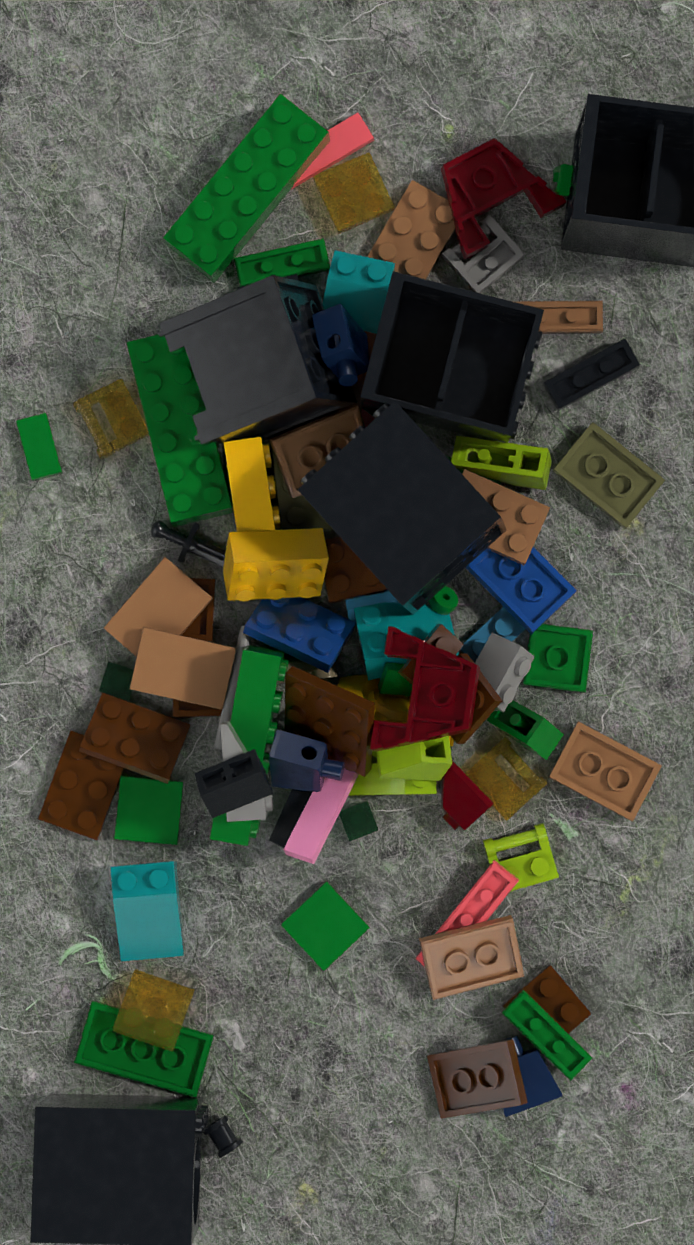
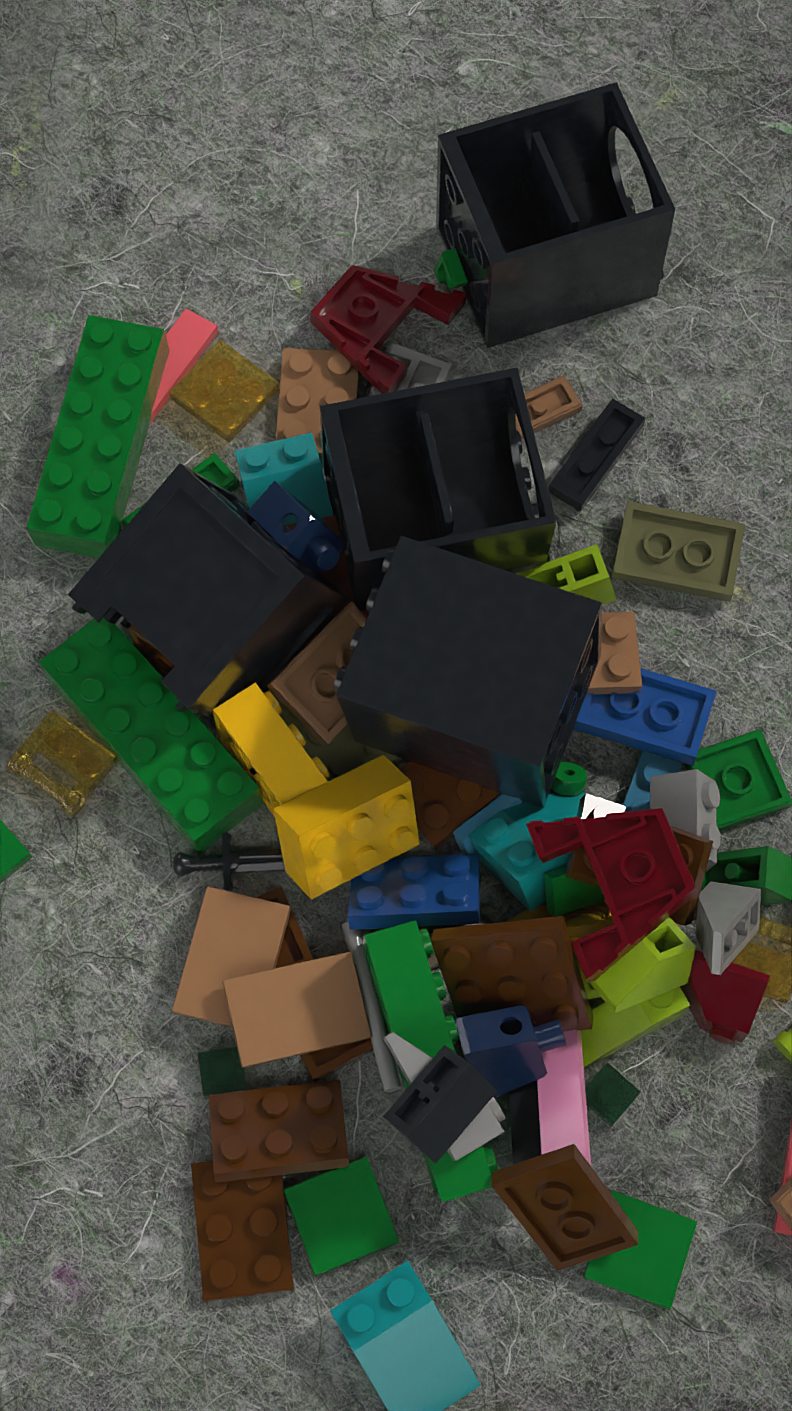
camera: 25 degrees left, 15 degrees down
none -> reddish brown plate [491,1144,638,1271]
none -> light grey slope [693,881,761,975]

